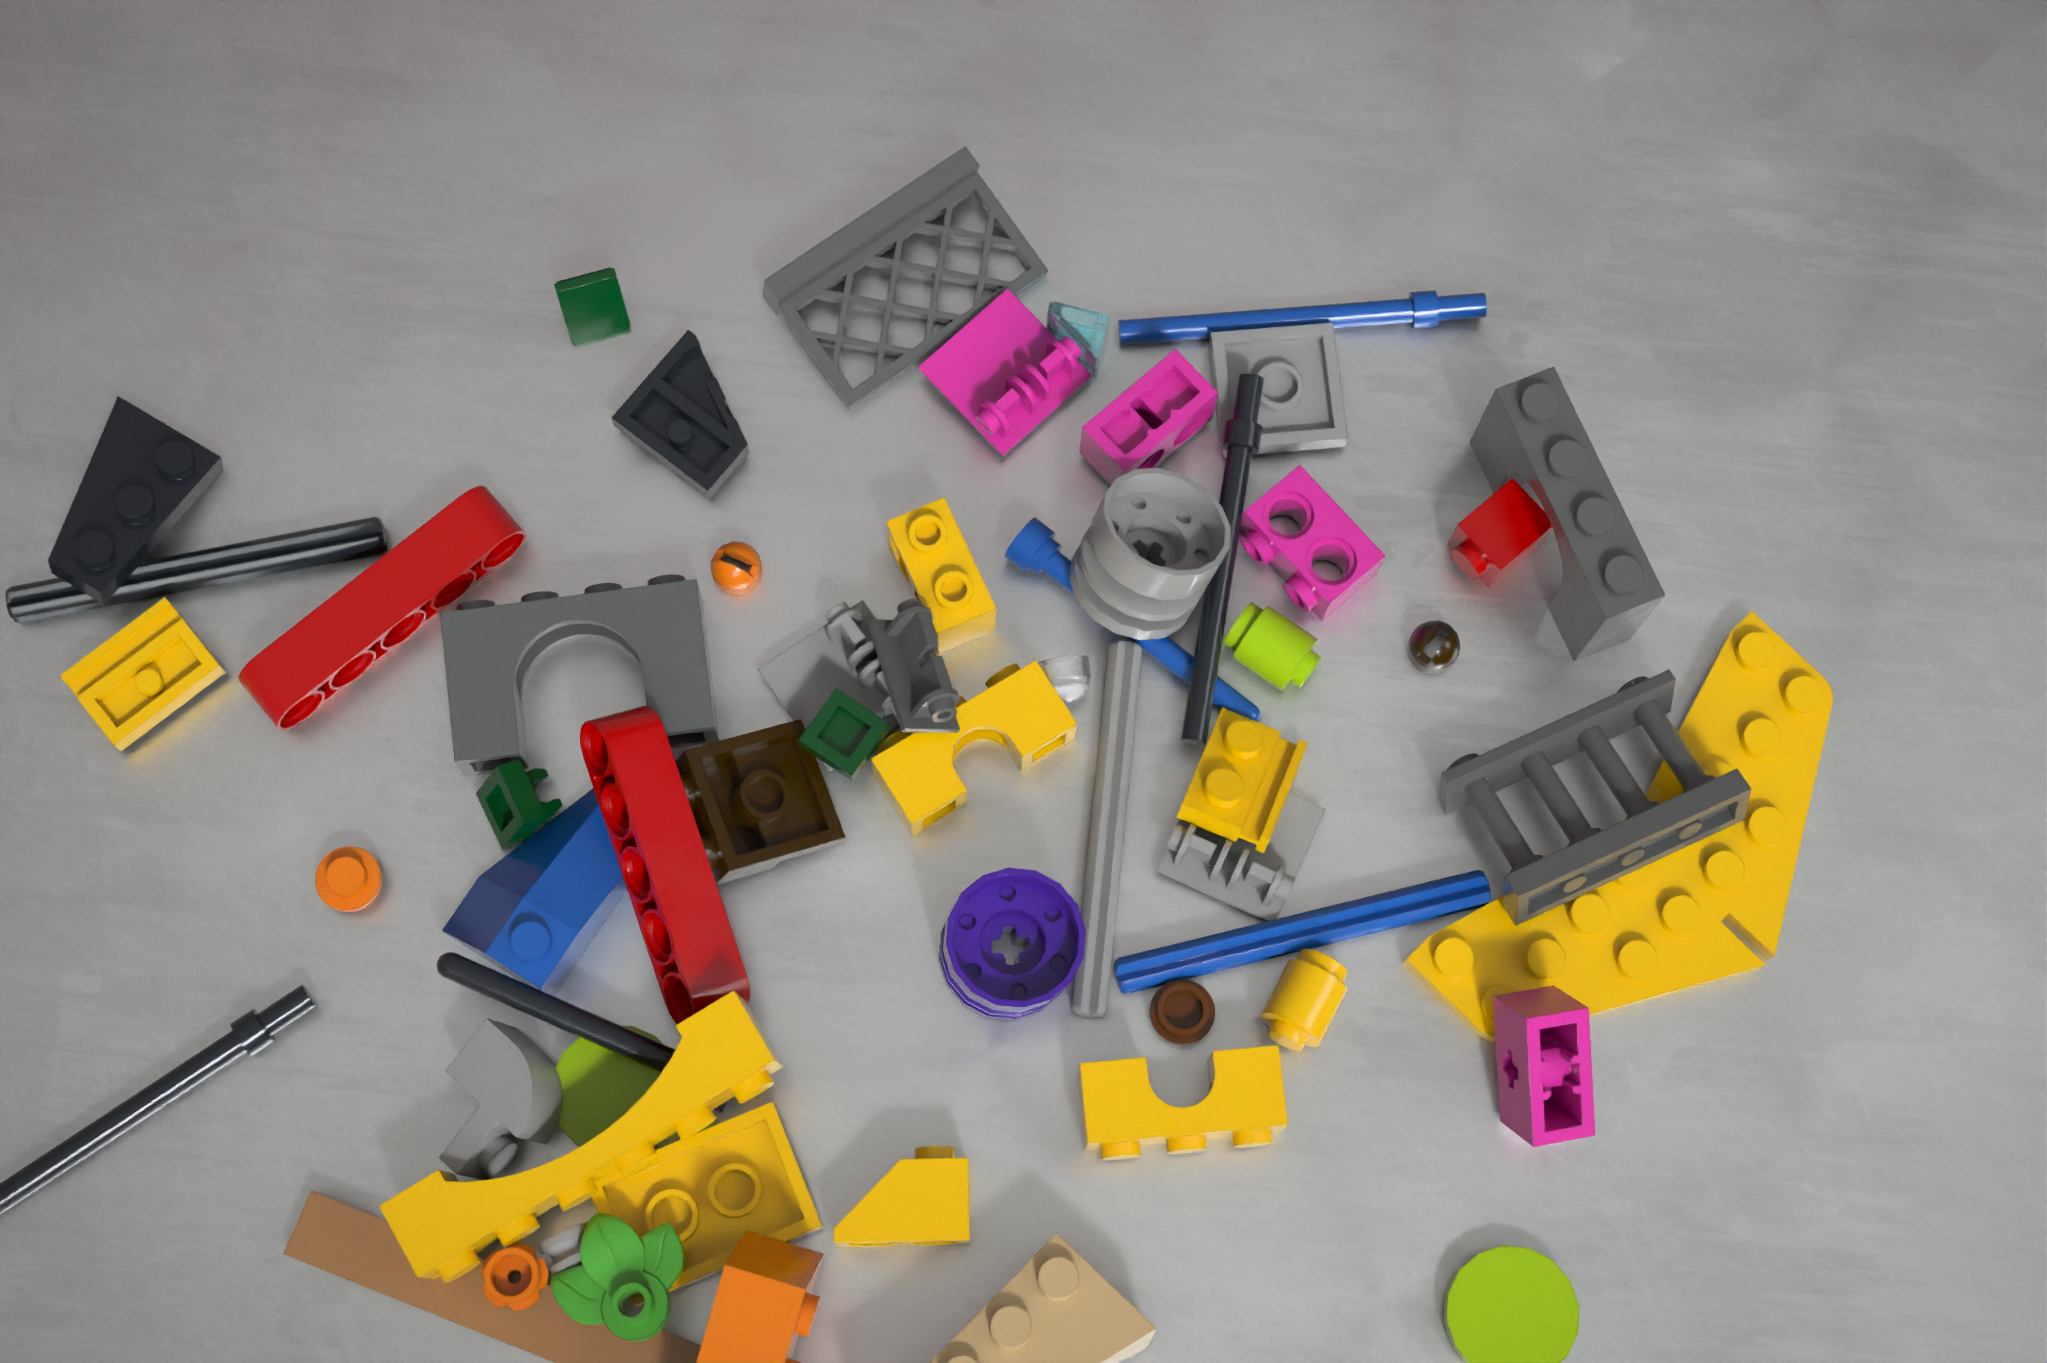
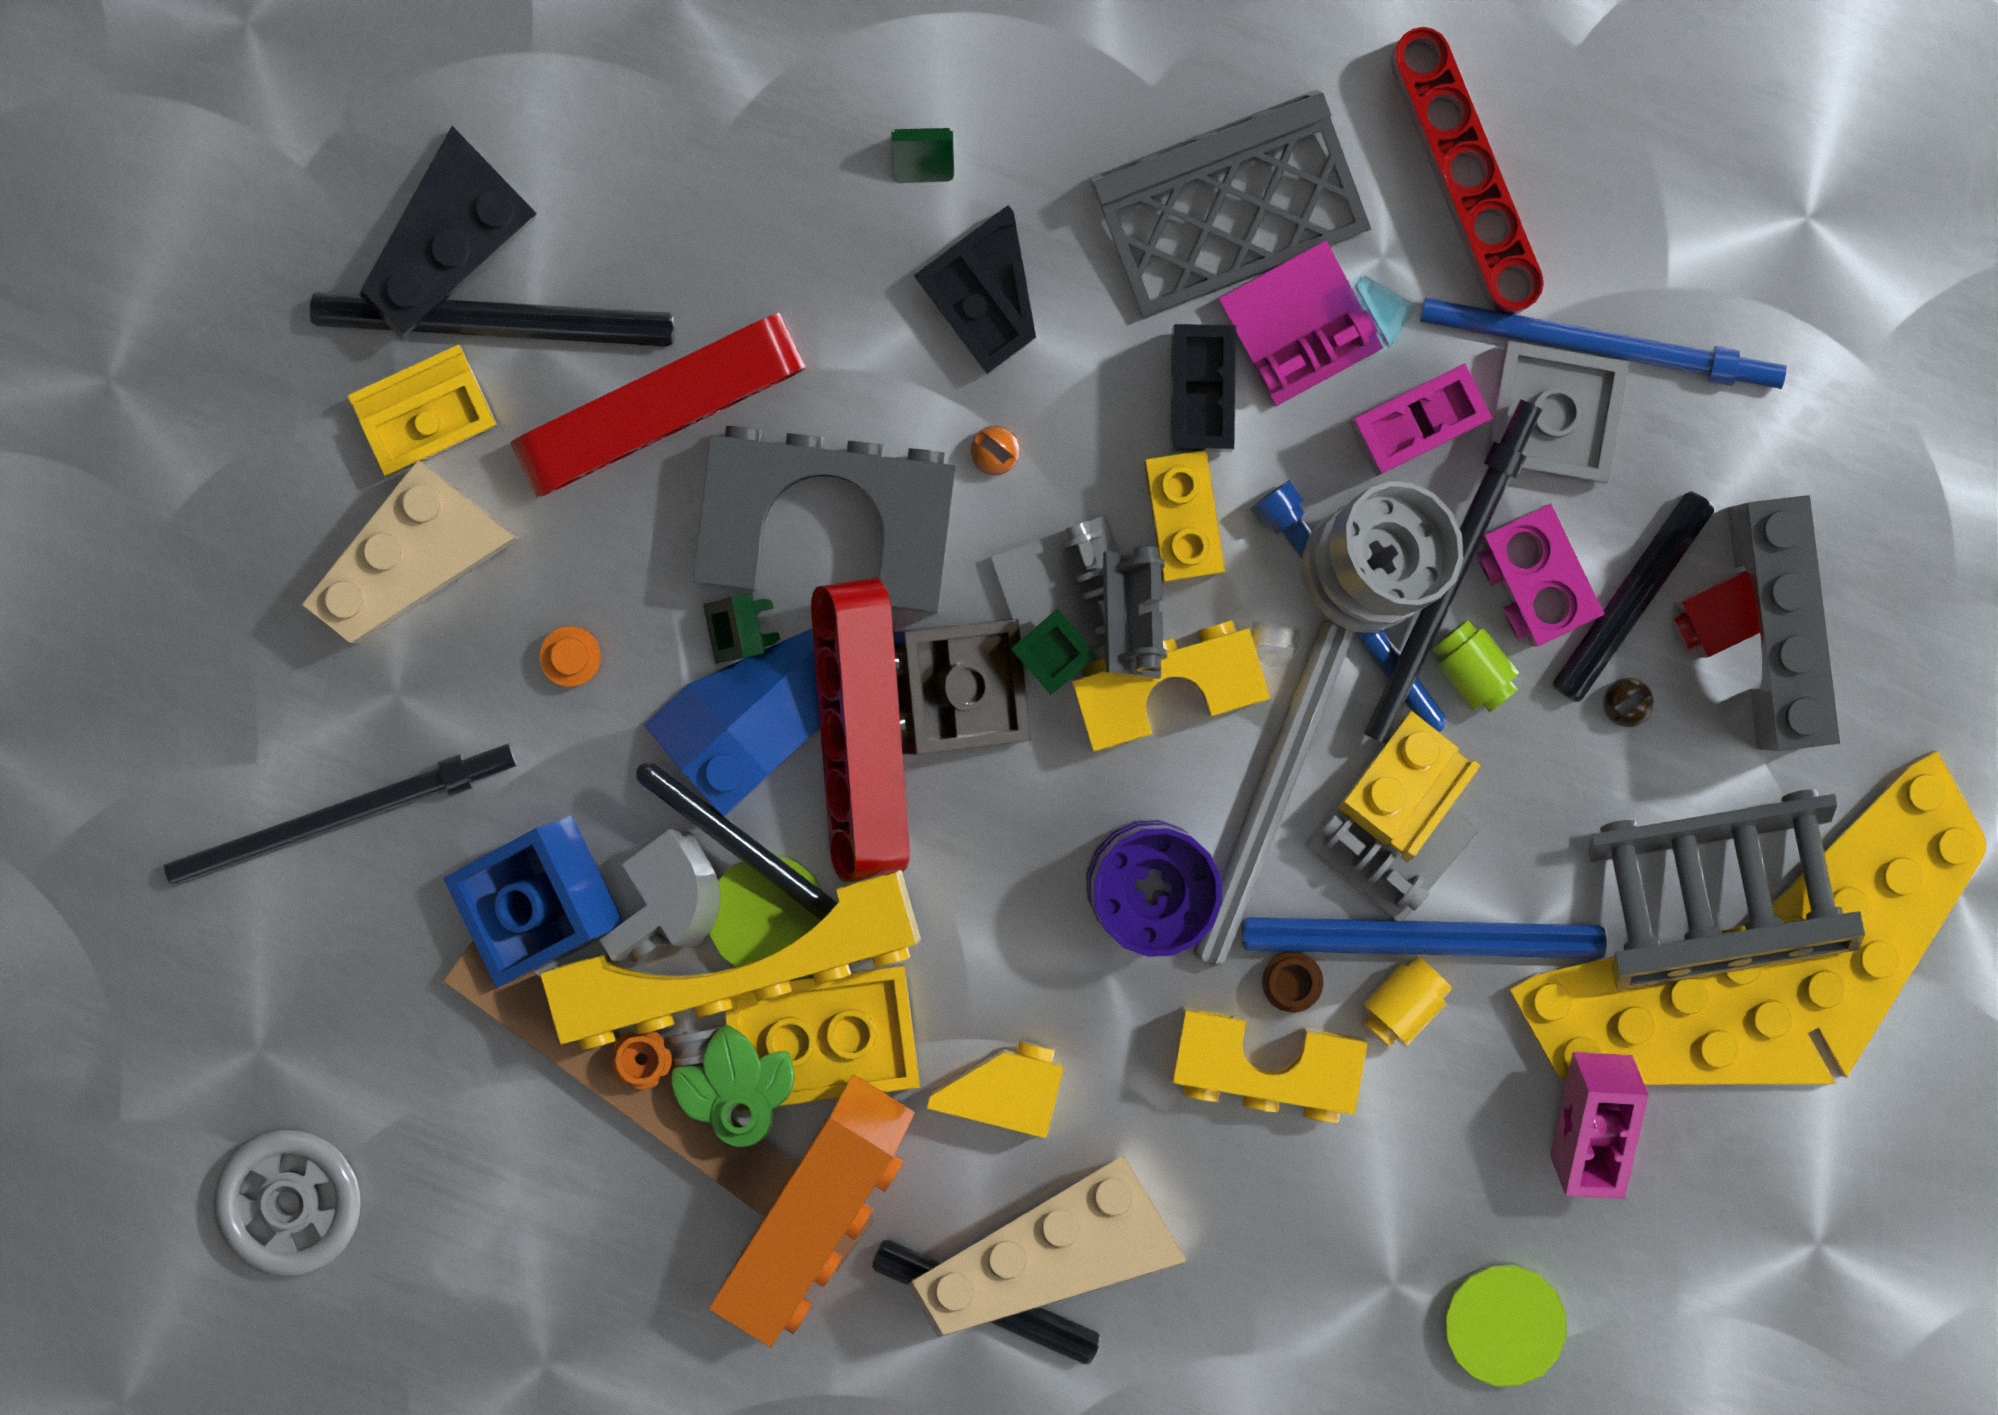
camera: 20 degrees right, 15 degrees up
none -> tan wedge [302,460,521,644]
none -> blue slope [443,816,624,988]
none -> black brick [1170,324,1236,452]
none -> red beam [1391,27,1544,314]
none -> black axle [1553,491,1715,702]

